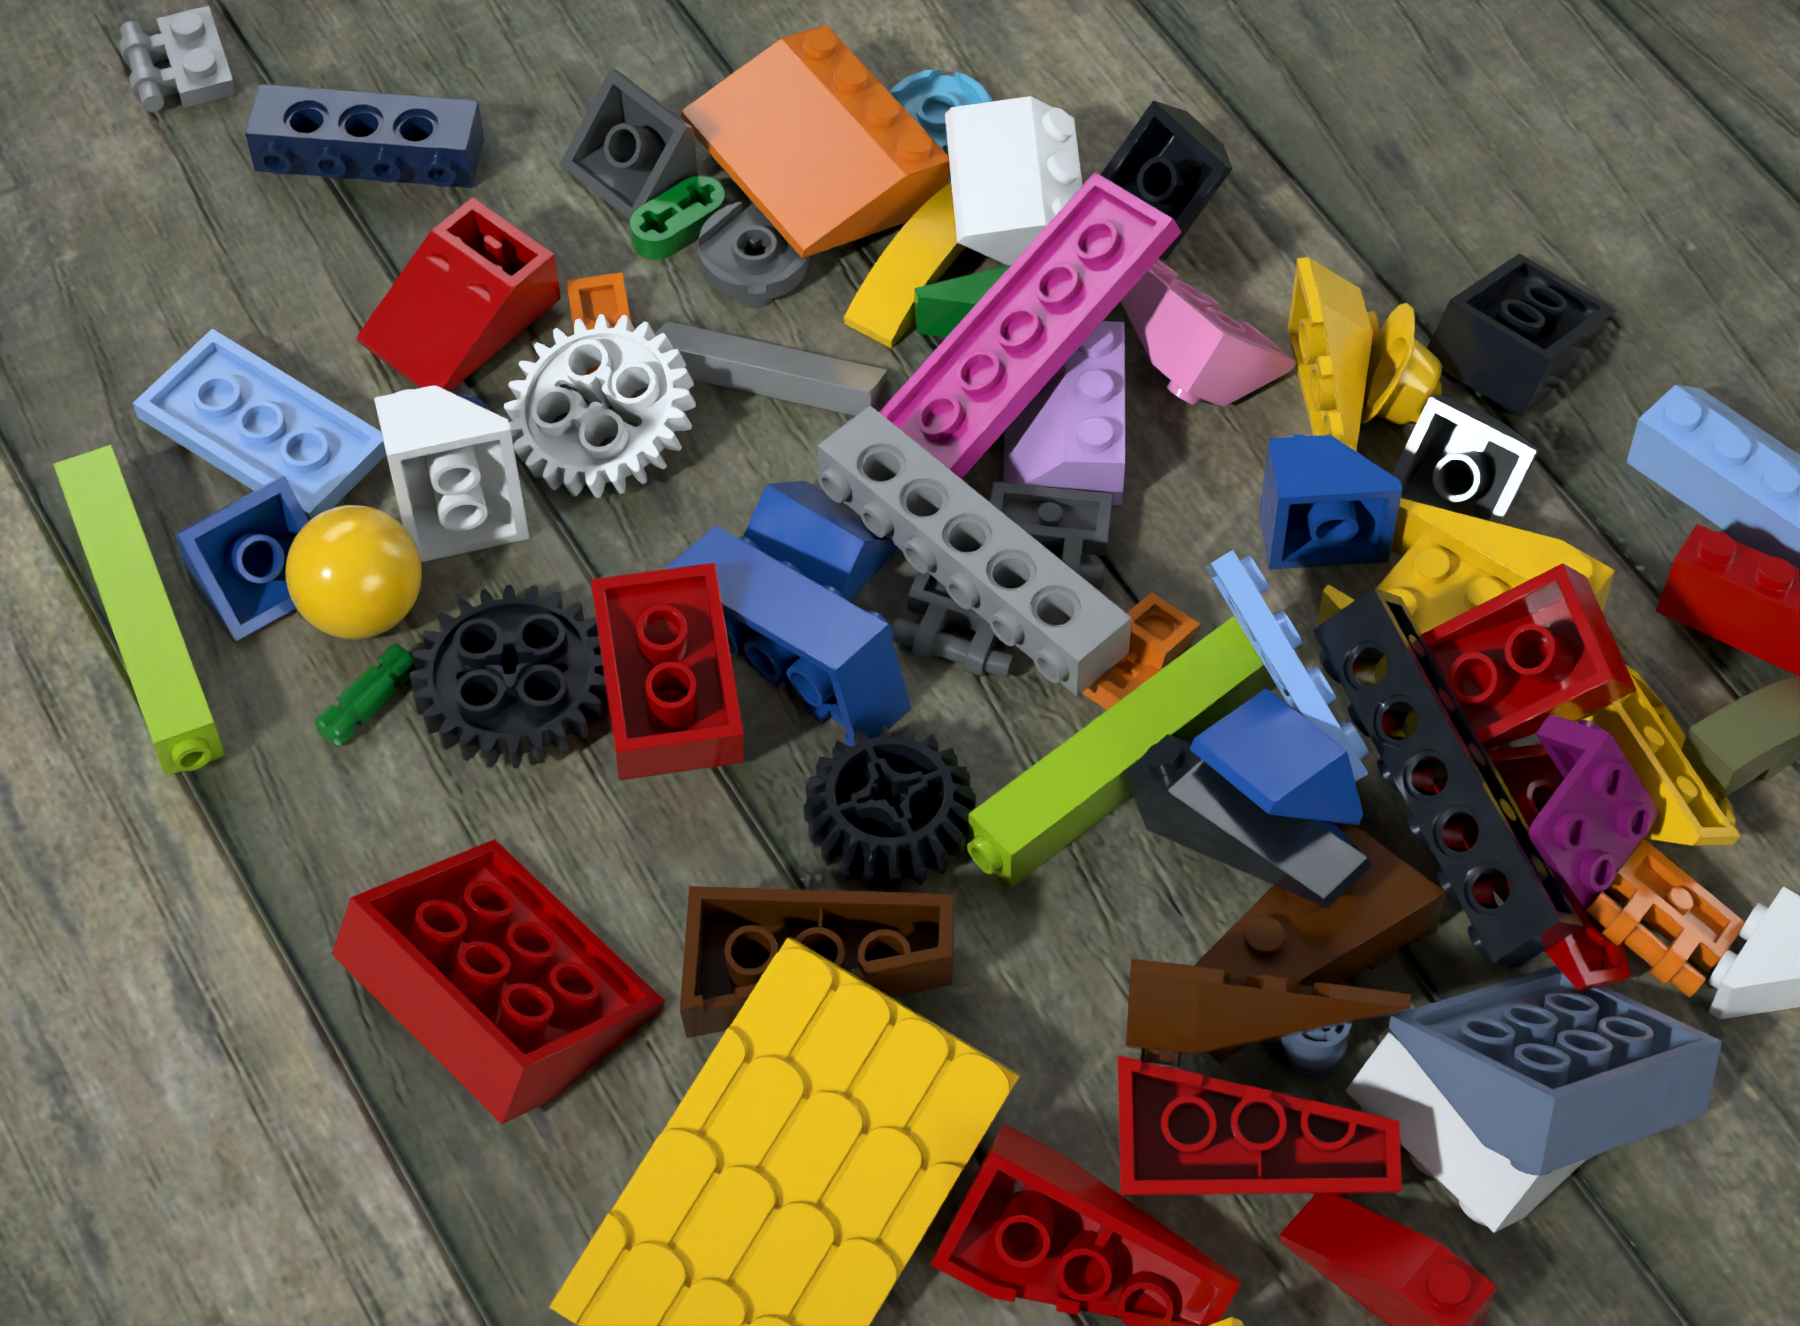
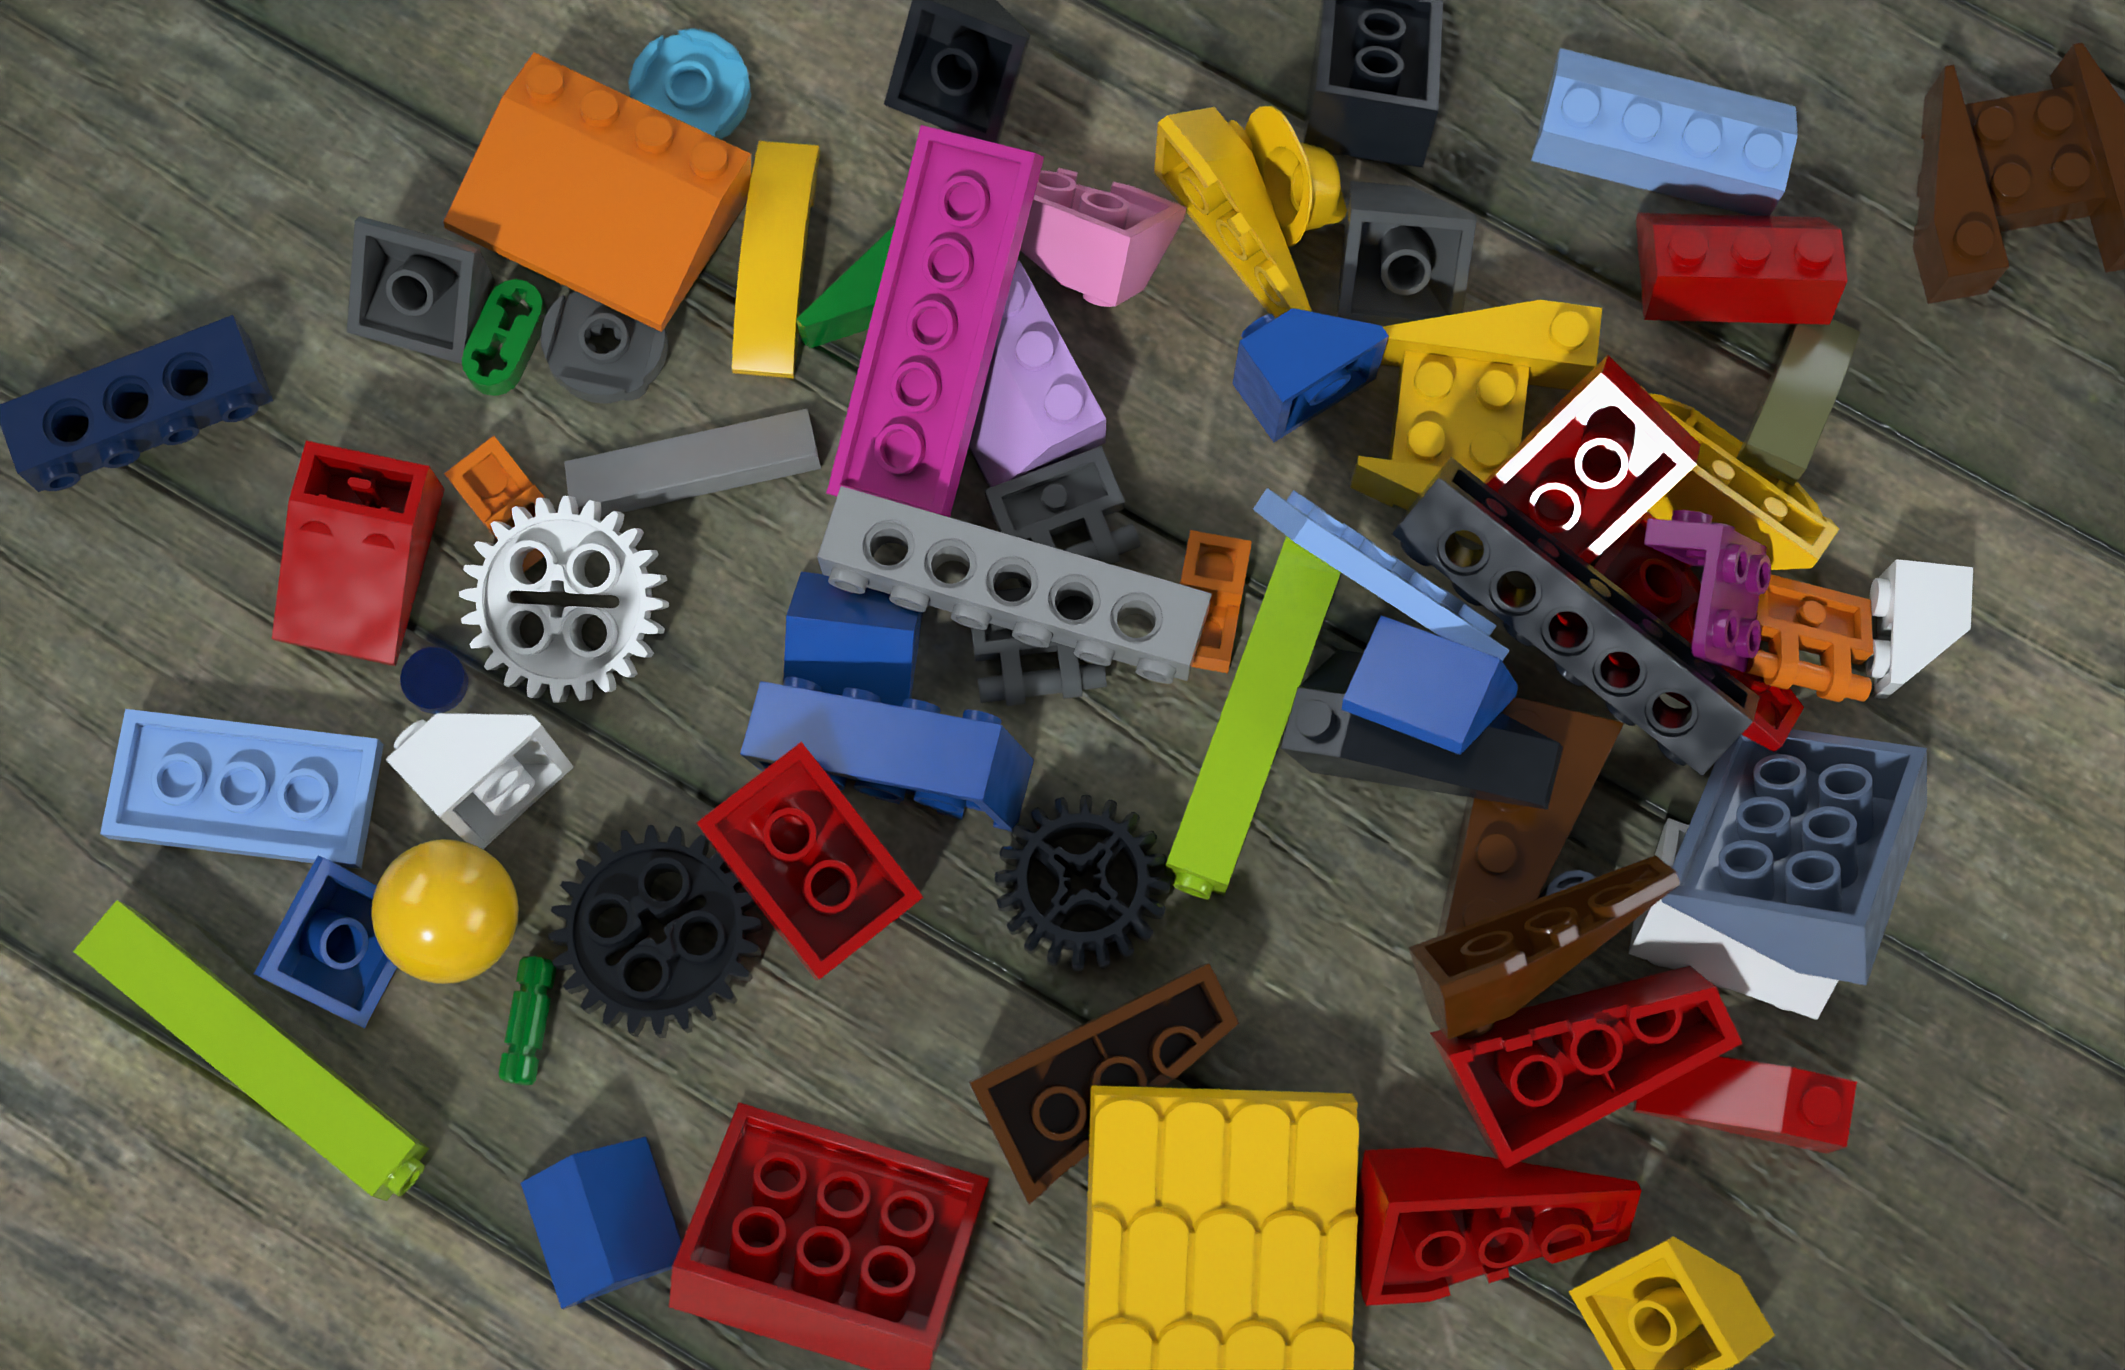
camera: 30 degrees left, 20 degrees up
white slope [945,96,1083,266] -> none
none -> blue slope [521,1136,682,1309]

